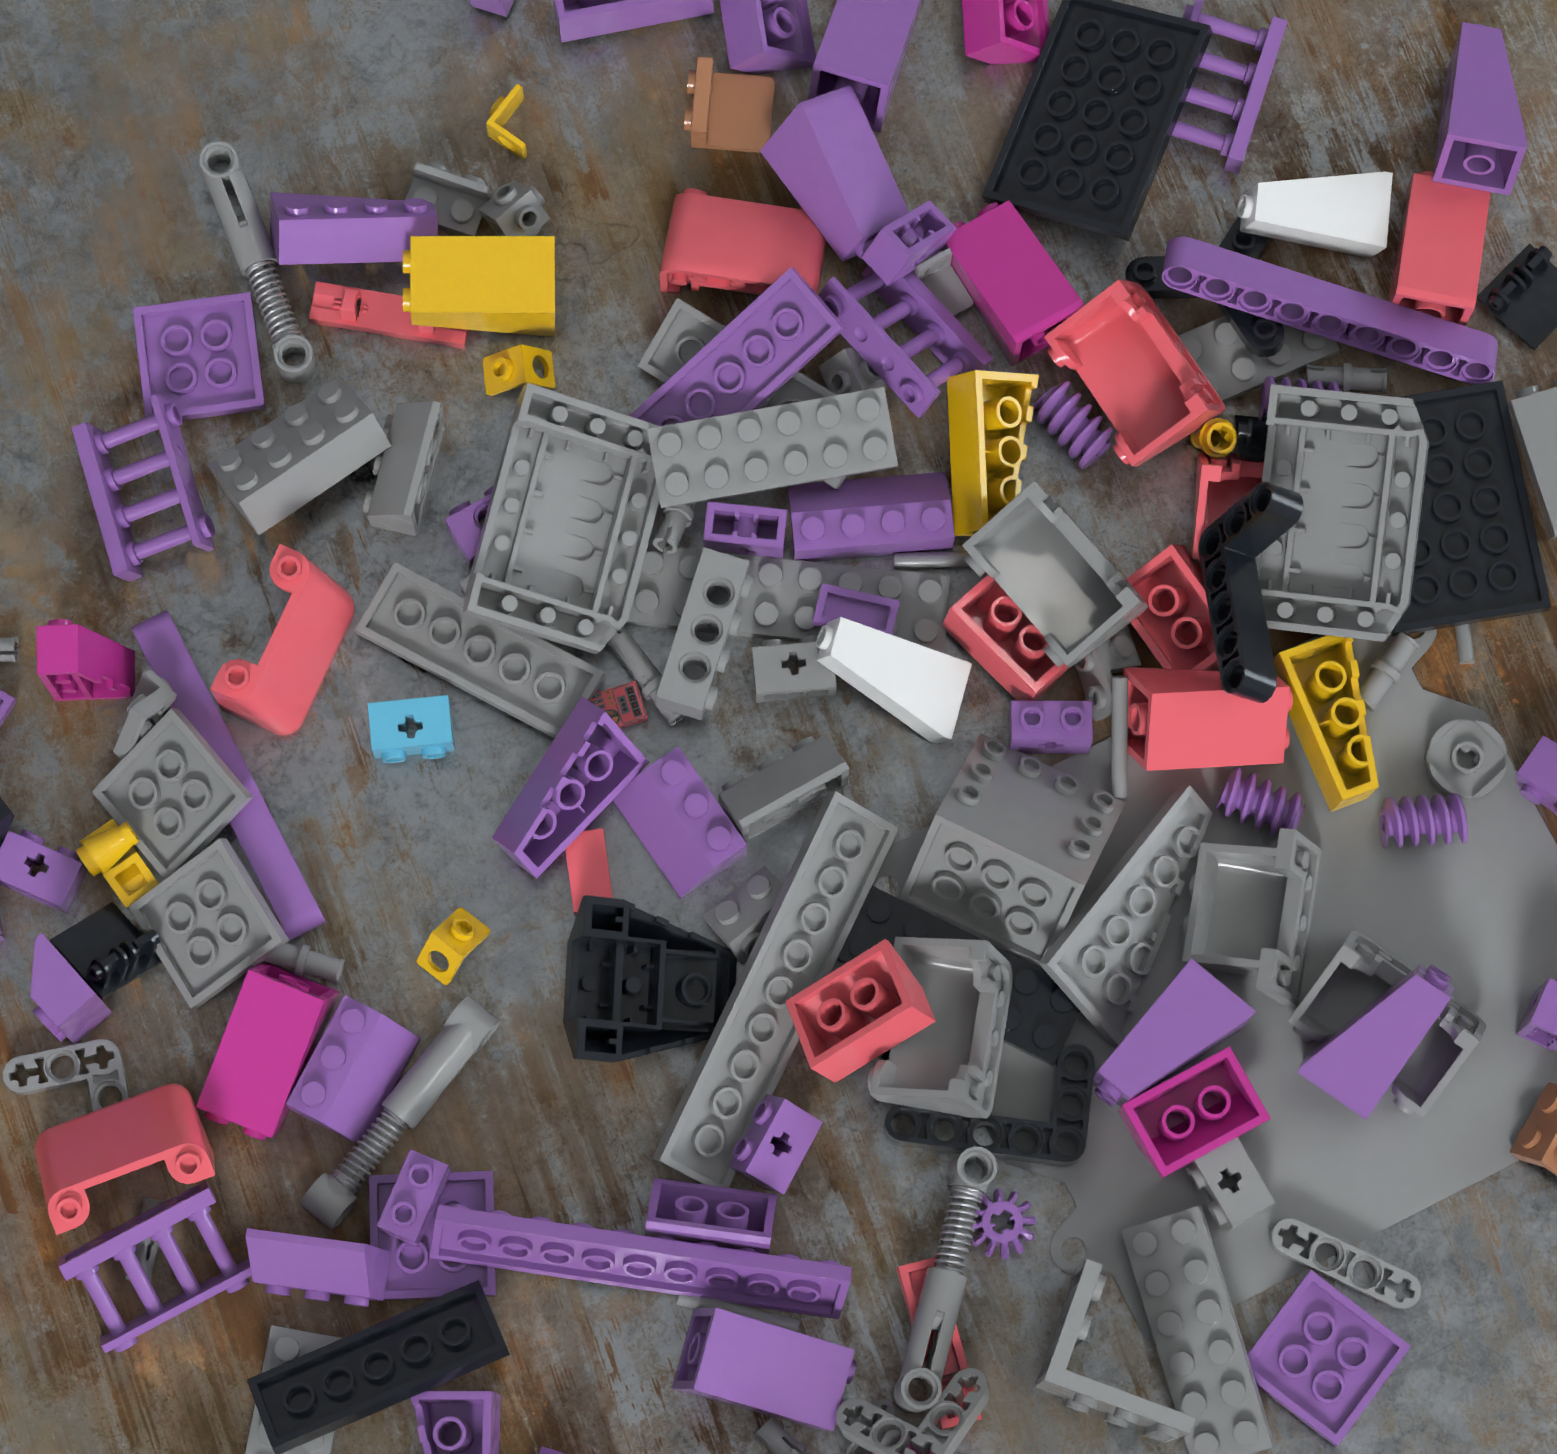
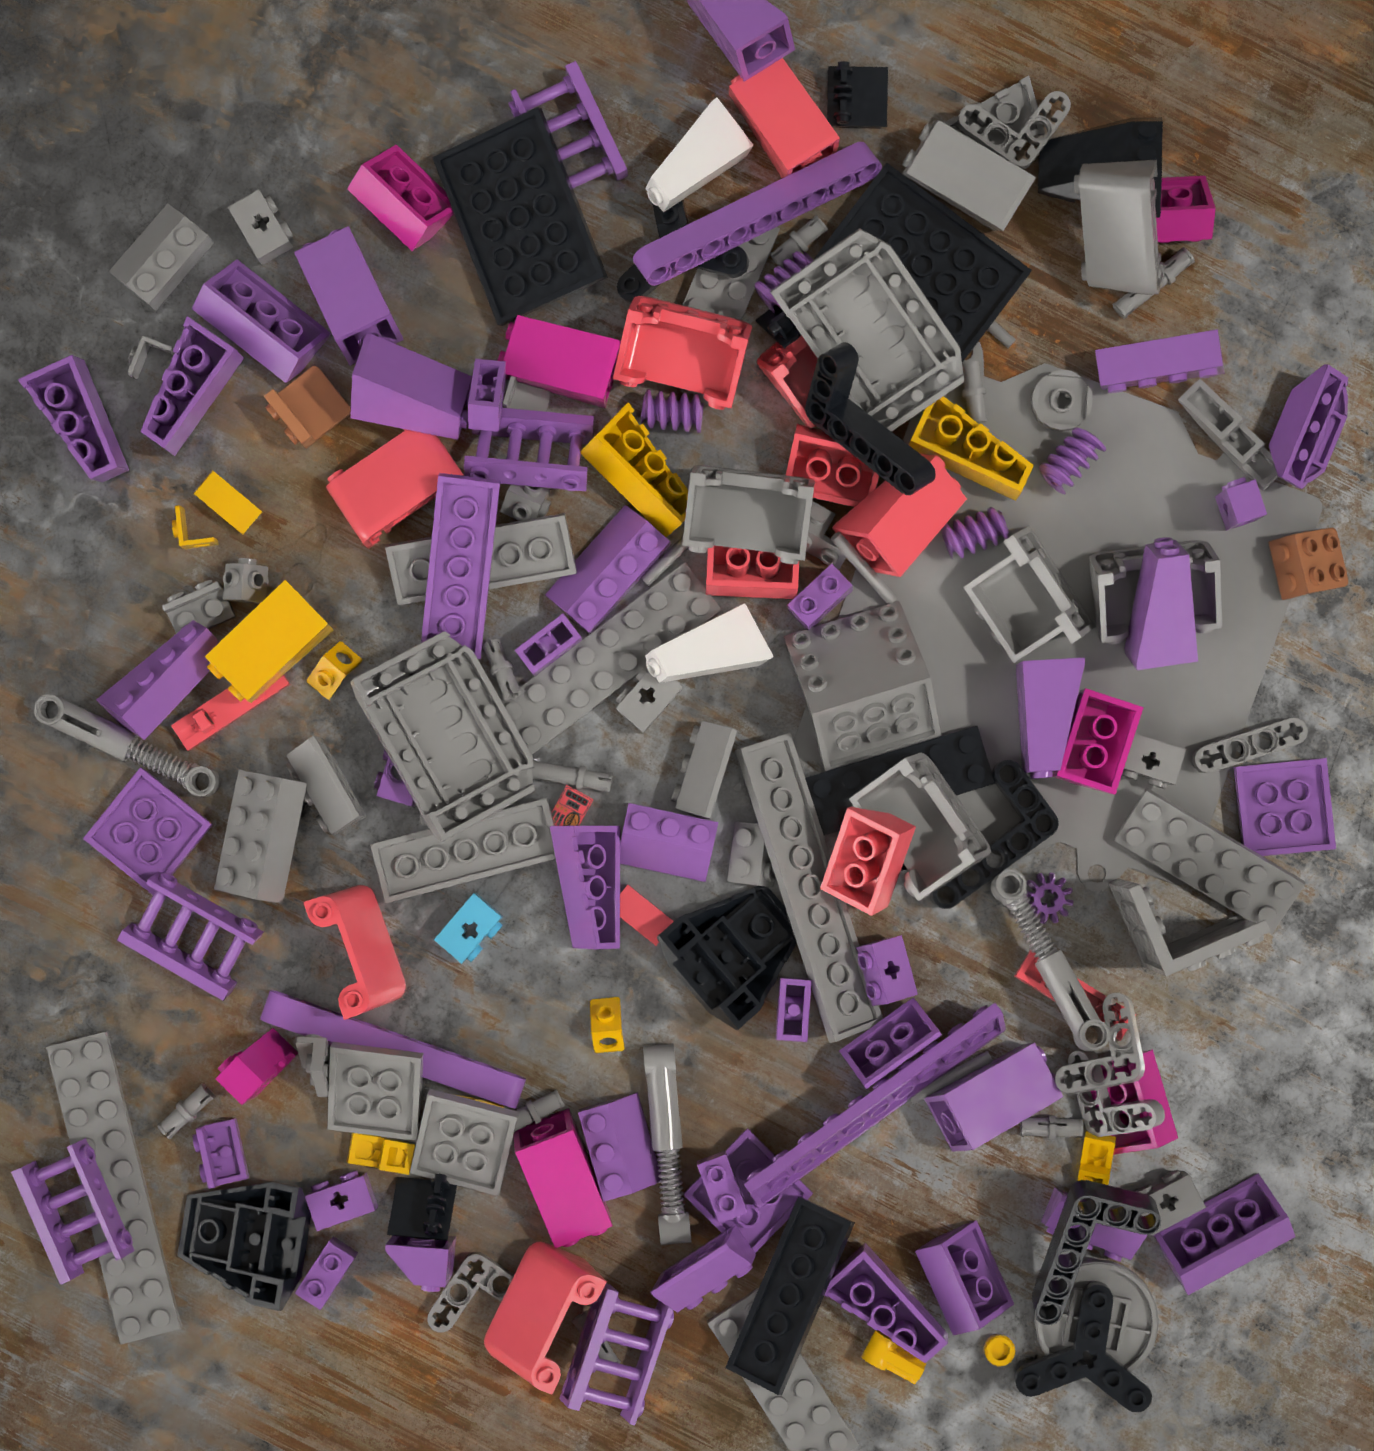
camera: 40 degrees left, 10 degrees up
yellow cone [76,821,140,876] -> none
light grey plate [647,387,898,509] -> none
light grey brick [655,547,755,721] -> none
medium lavender tile [812,583,900,635] -> none
light grey wing [1038,784,1213,1047] -> none
yellow cone [1191,418,1237,458] -> none
none -> yellow slope [193,470,262,535]
none -> medium lavender brick [775,977,812,1042]

